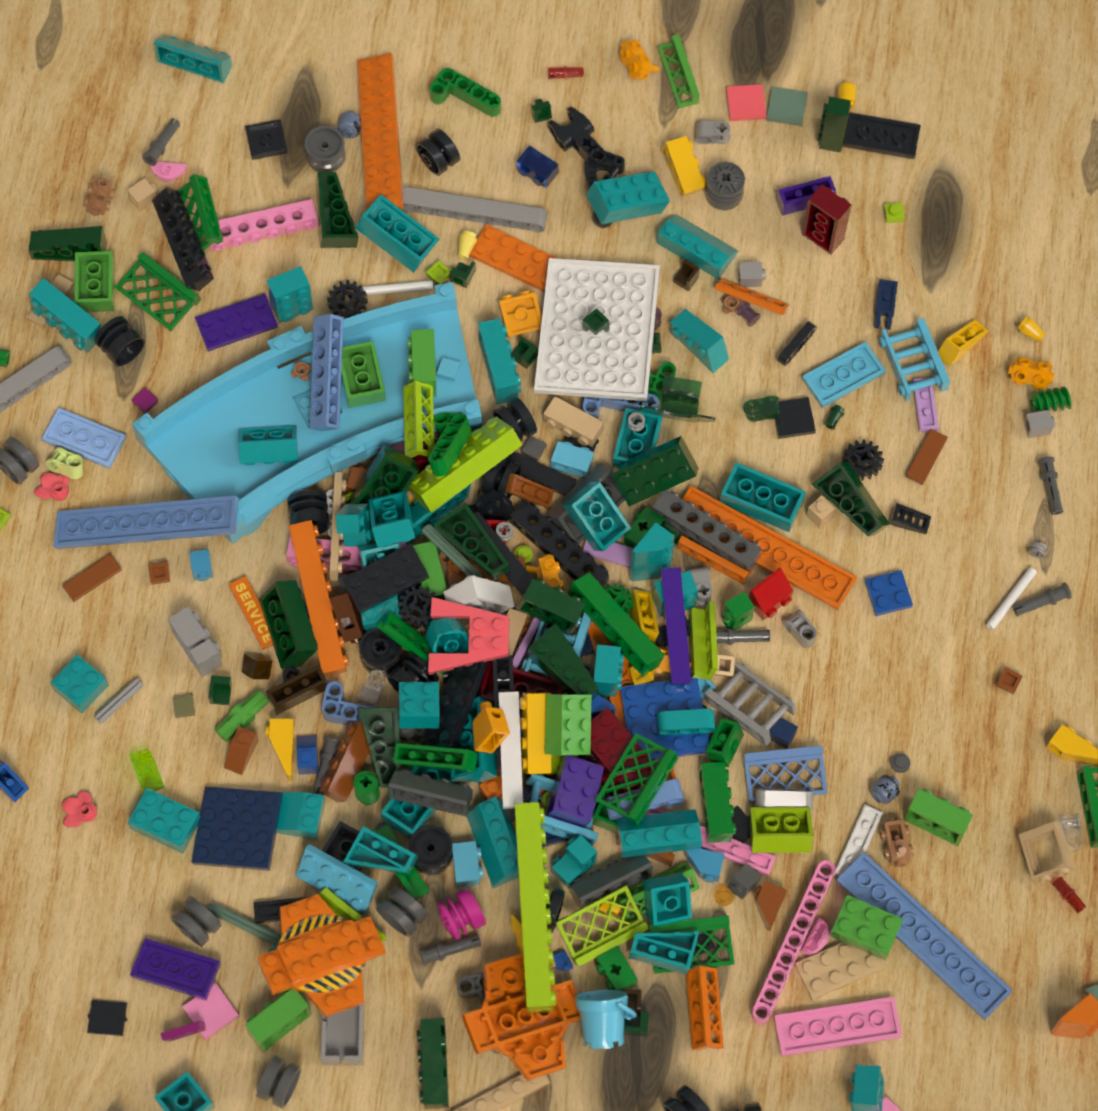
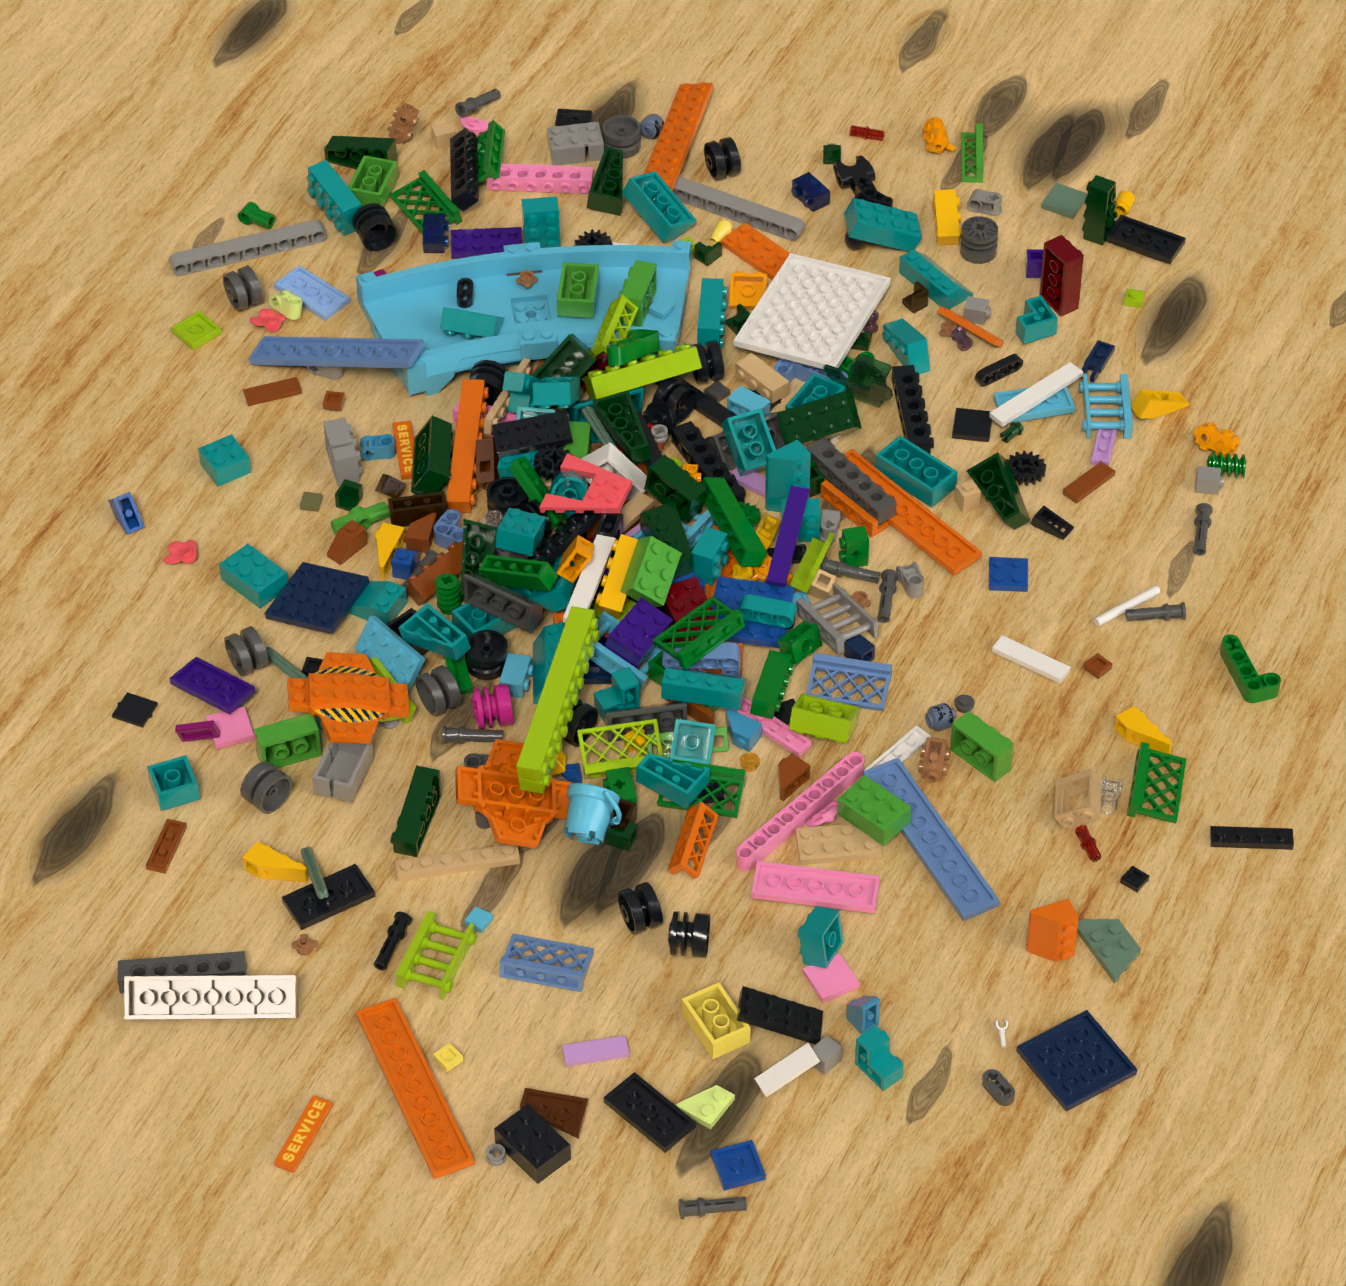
camera: 20 degrees right, 20 degrees down
light grey axle [95,678,143,723] -> none
clear neon green hinge [129,749,165,793] -> none
teal slope [154,35,232,83] -> none
dark azure brick [189,549,213,581] -> none
medium blue brick [310,314,343,431] -> none
green beam [430,68,501,117] -> none
dark orange tile [505,473,554,508] -> none
dark green panel [583,308,610,335] -> none
light grey bush [628,412,645,432] -> none
coral tile [726,84,766,121] -> none
dark grey brick [727,863,762,900] -> none
clear green piece [743,396,781,422] -> none
red slope [749,568,793,621] -> none
beam [756,788,813,811] -> none
yellow cone [1017,316,1046,342] -> none
light grey bush [1028,542,1047,558] -> none
none -> dark azure piece [360,434,396,461]
none -> dark orange slope [403,513,437,553]
none -> clear blue brick [422,214,449,253]
none -> black beam [456,278,474,308]
none -> light grey piece [547,122,604,165]
none -> medium nougat plate [850,591,871,608]
none -> dark grey pin [877,569,899,623]
none -> black brick [891,365,934,454]
none -> white tile [989,362,1083,427]
none -> white tile [992,635,1071,684]
none -> teal brick [1016,296,1058,344]

